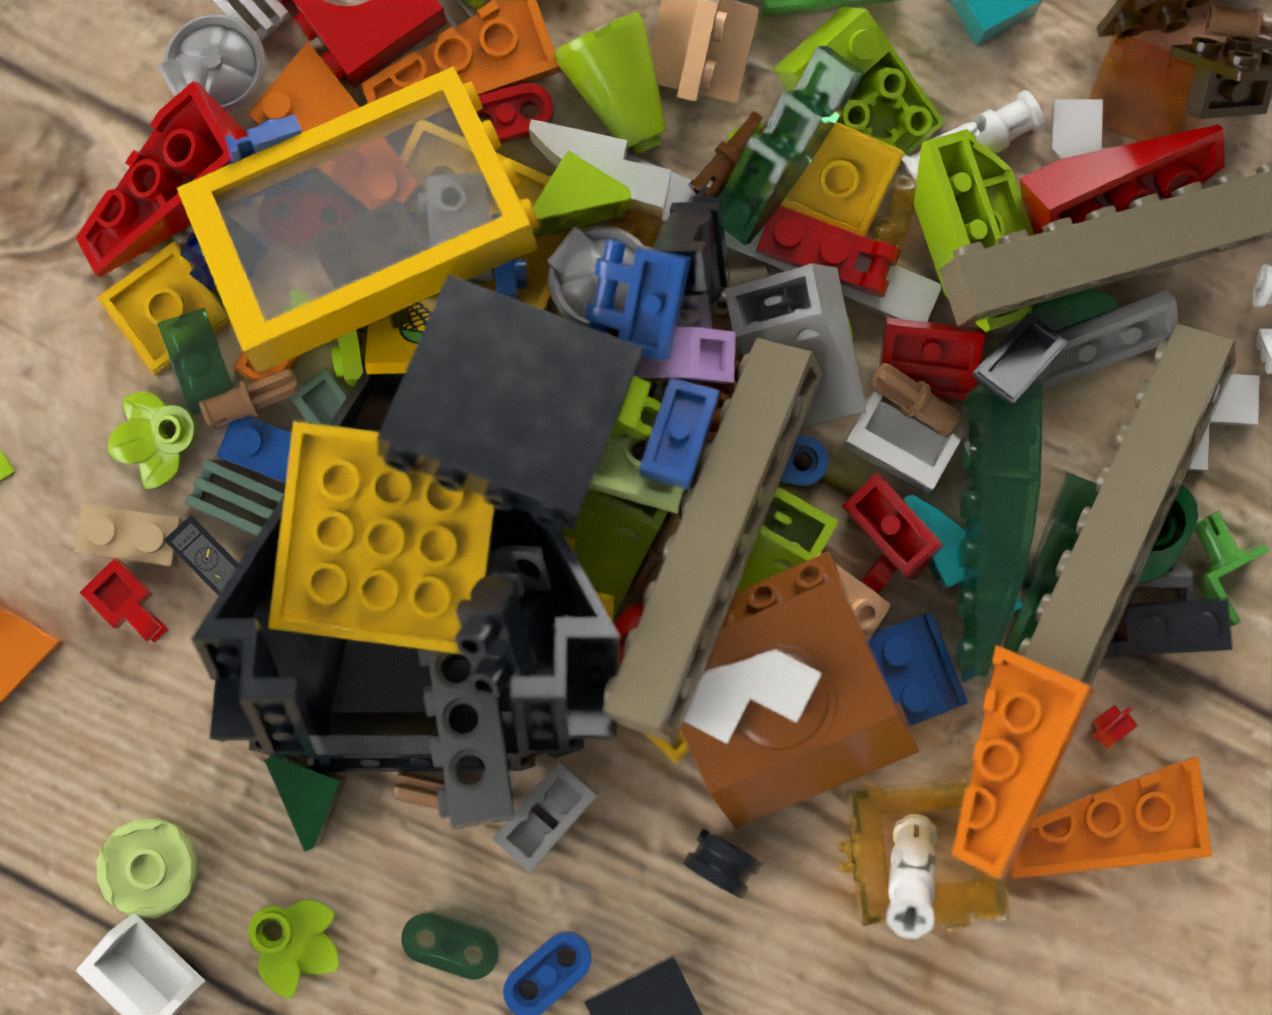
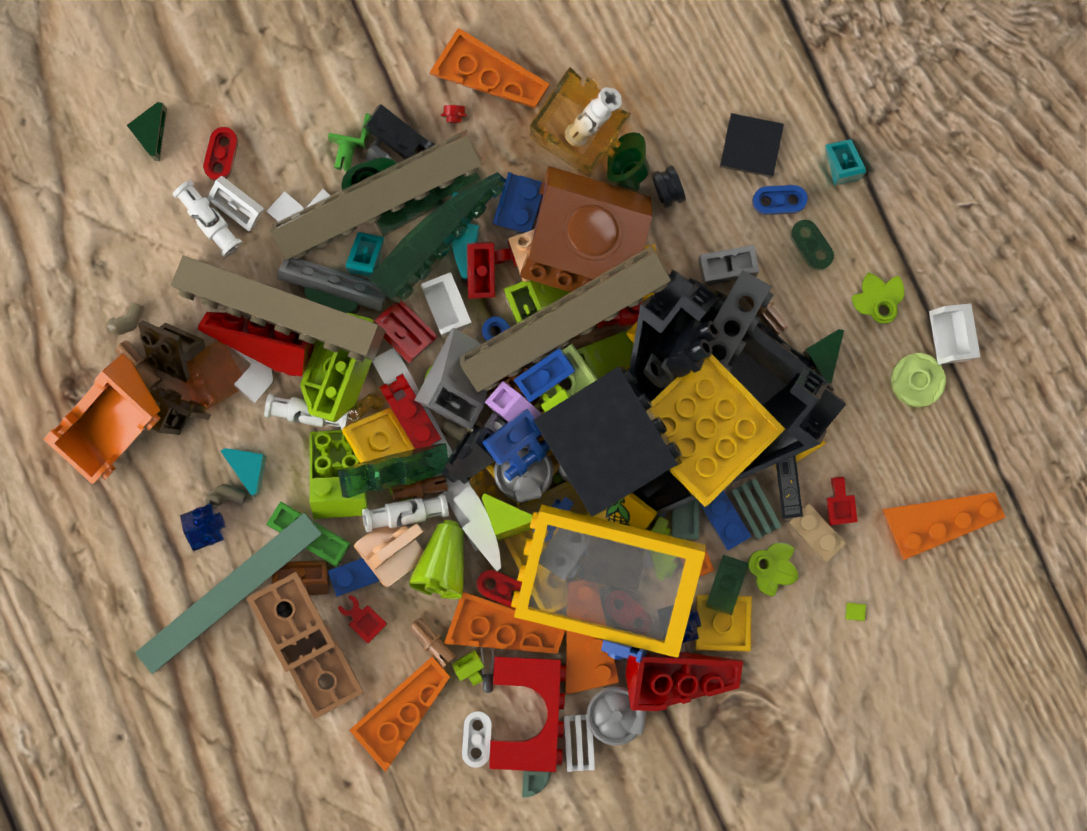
camera: 140 degrees left, 0 degrees up
medium nougat axle [199,369,300,431] -> none
white tile [684,650,822,743] -> none
medium nougat axle [871,363,960,436] -> none
orange wing [952,645,1095,881] -> none
black tile [972,312,1068,405] -> none
none -> teal slope [346,232,384,279]
none -> white piece [362,493,449,532]
none -> dark green piece [607,132,650,191]

